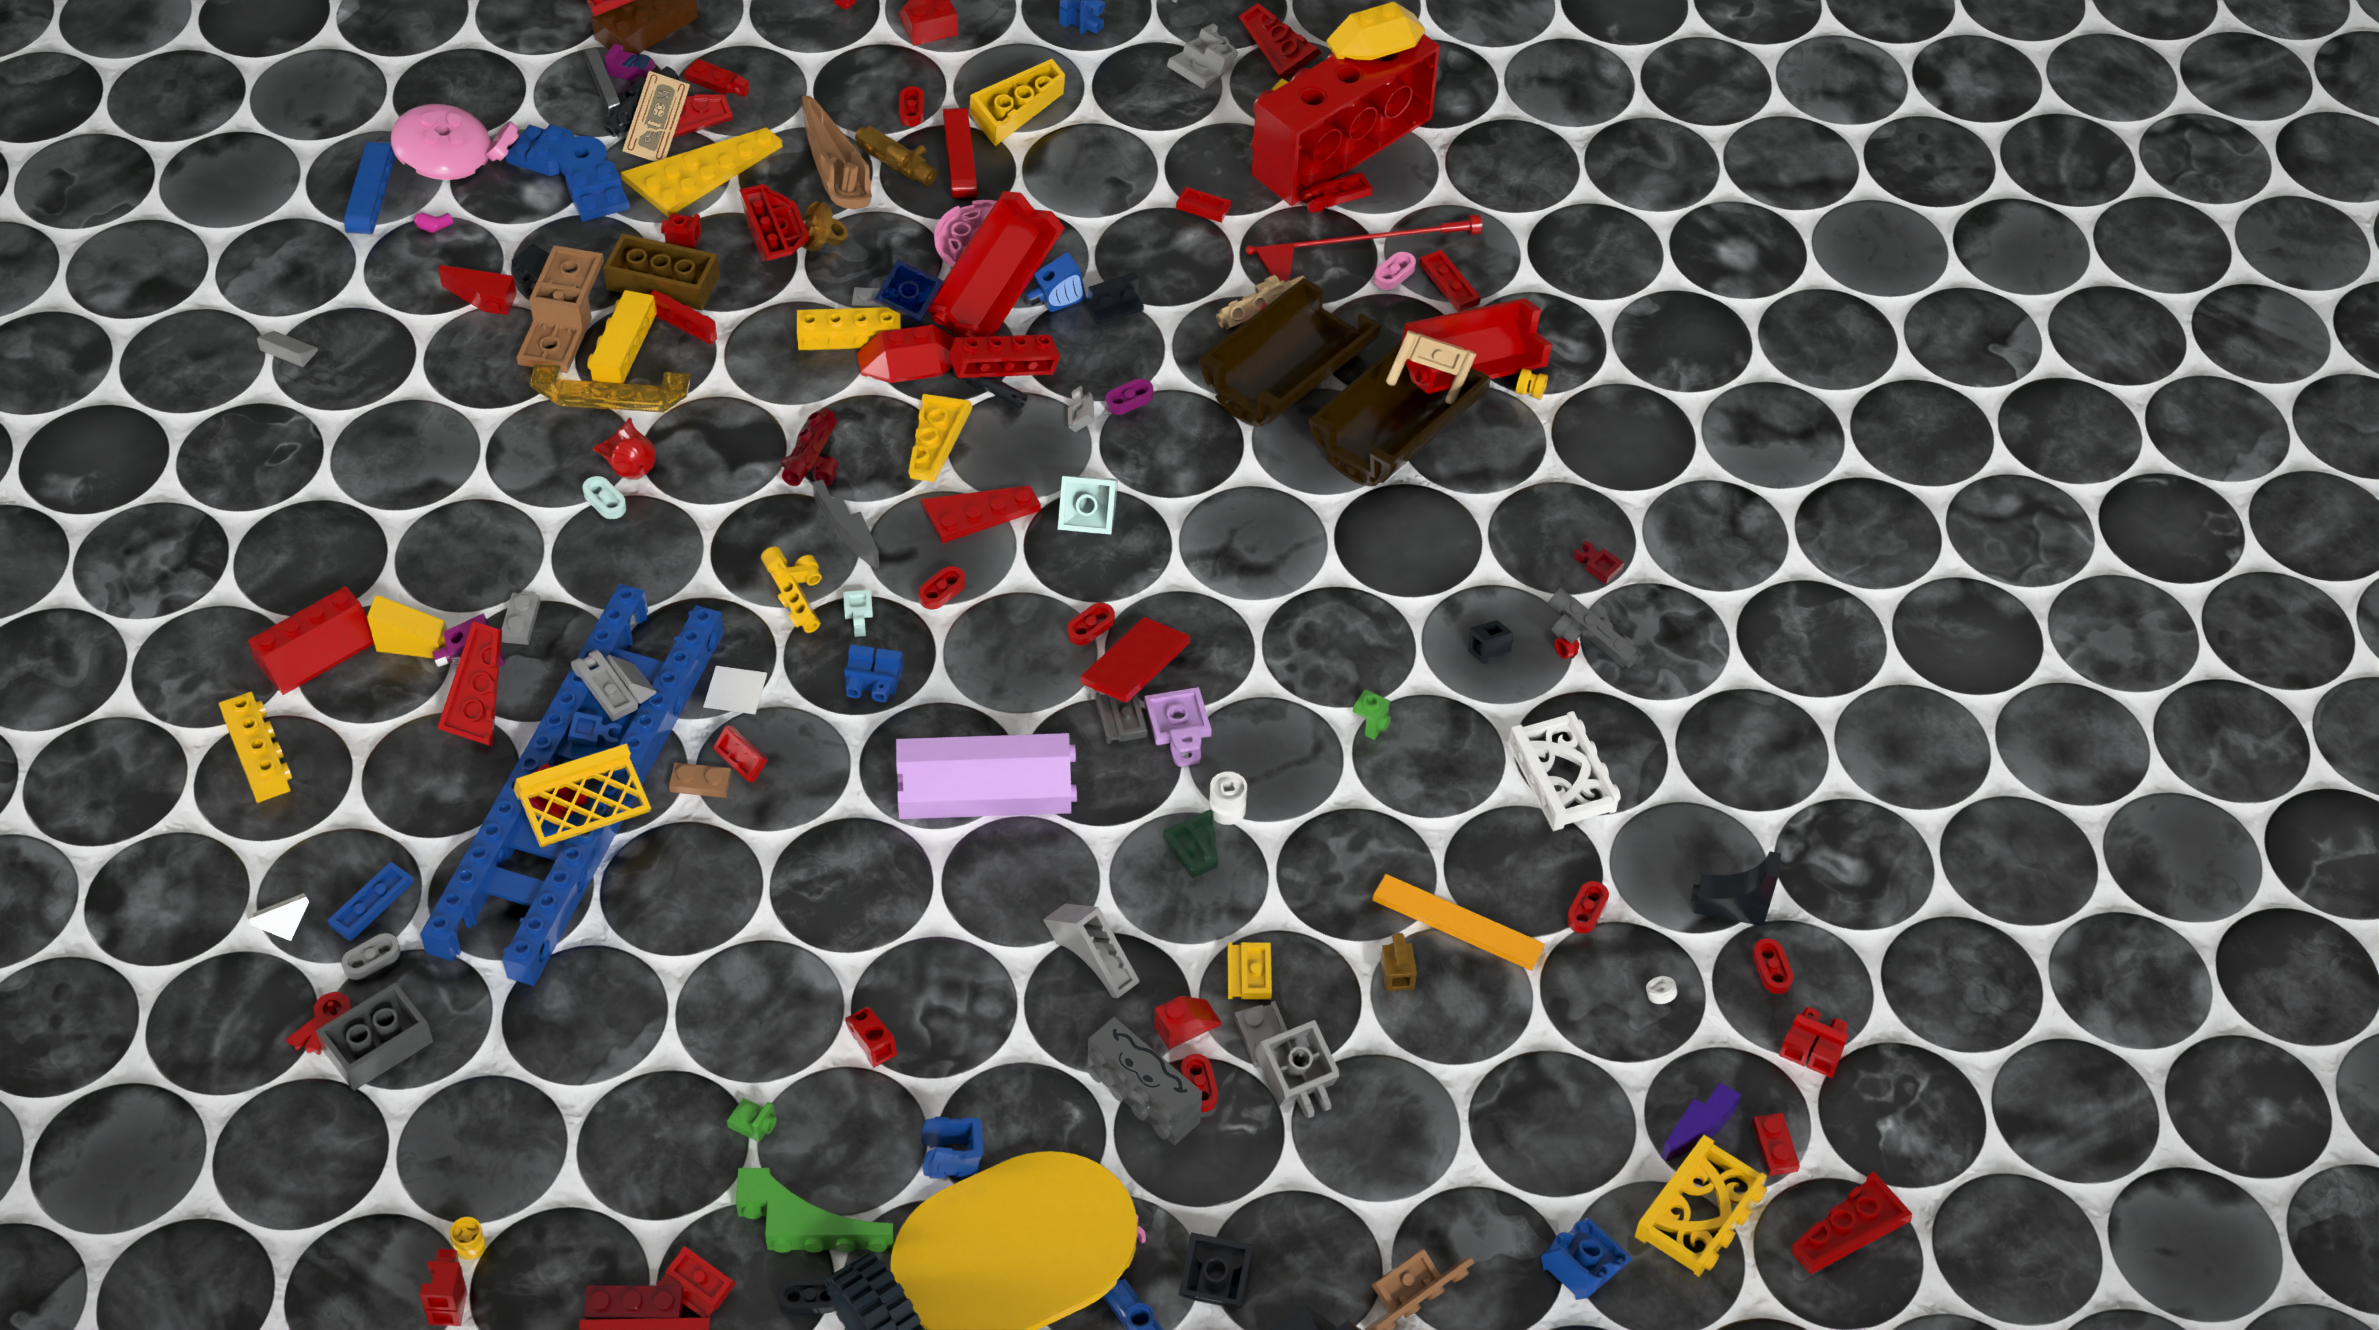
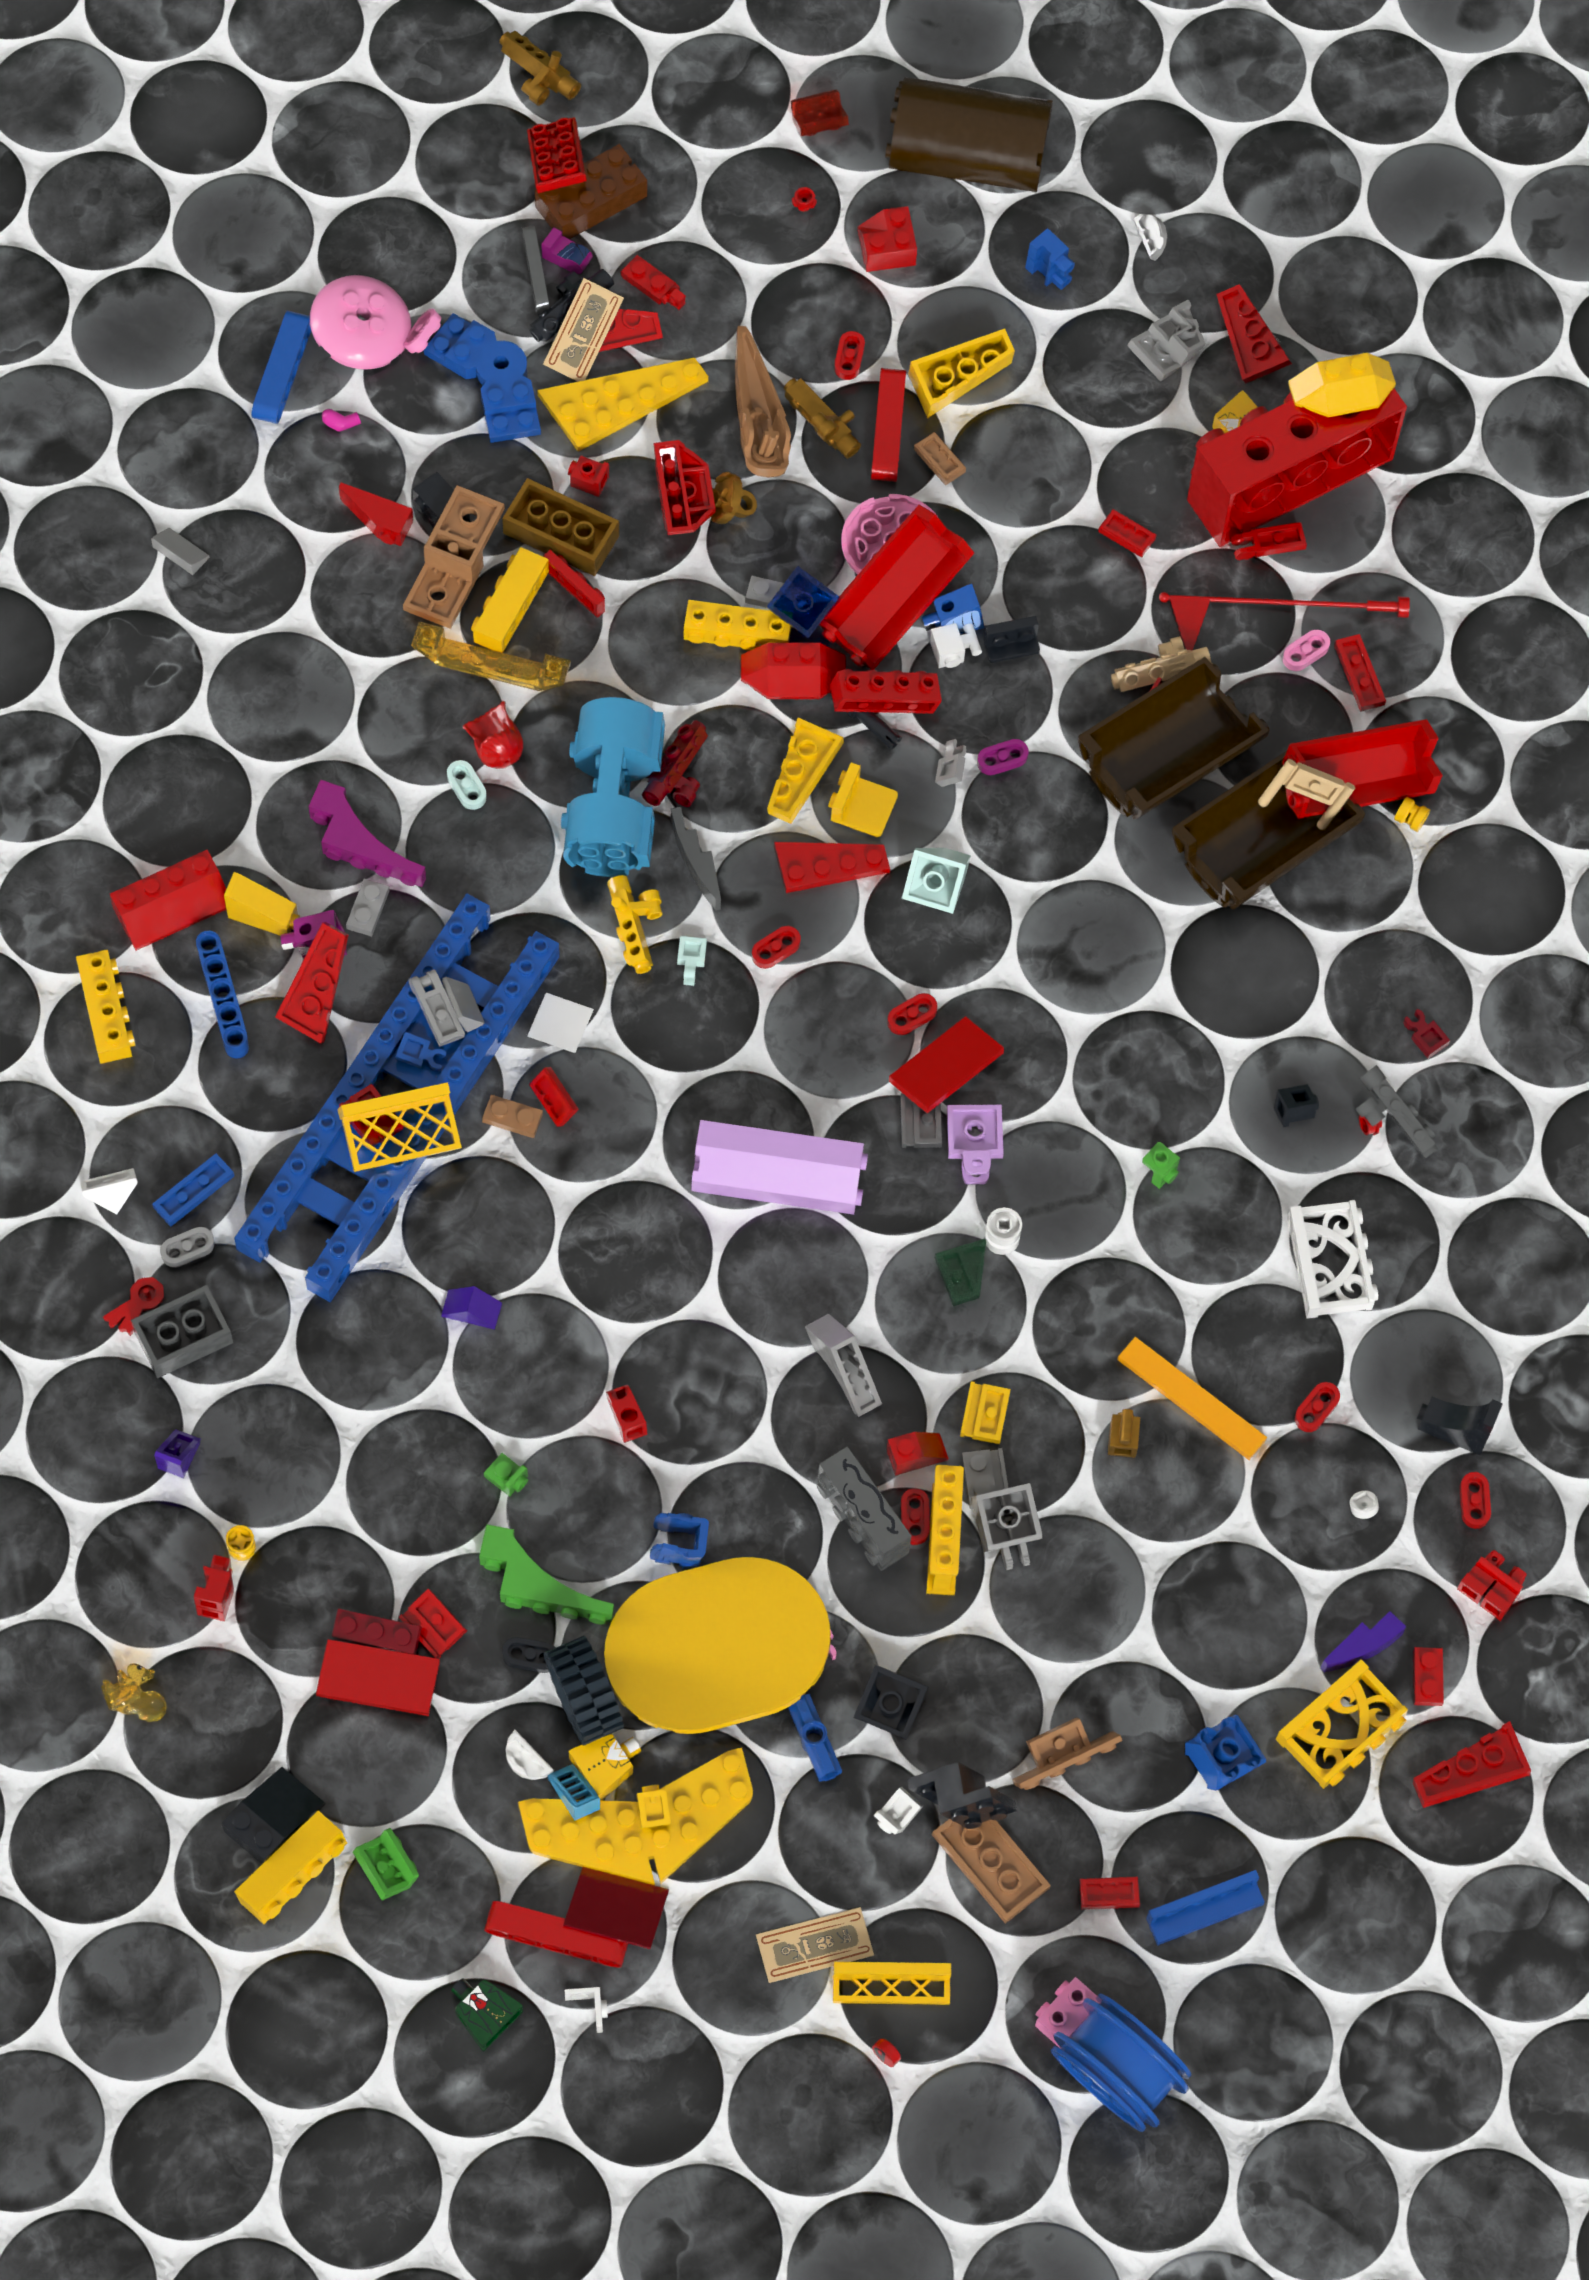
camera: 10 degrees right, 15 degrees up
blue hips [844,644,903,703] -> none
none -> dark purple slope [154,1429,201,1479]
none -> blue beam [196,930,249,1059]
none -> magenta arch [308,780,426,887]
none -> dark purple slope [441,1286,502,1329]
none -> dark azure cylinder [561,697,665,877]
none -> yellow bracket [828,762,898,837]
none -> medium nougat plate [914,432,966,486]
none -> yellow fence [926,1465,964,1595]
none -> white brick [930,623,982,668]

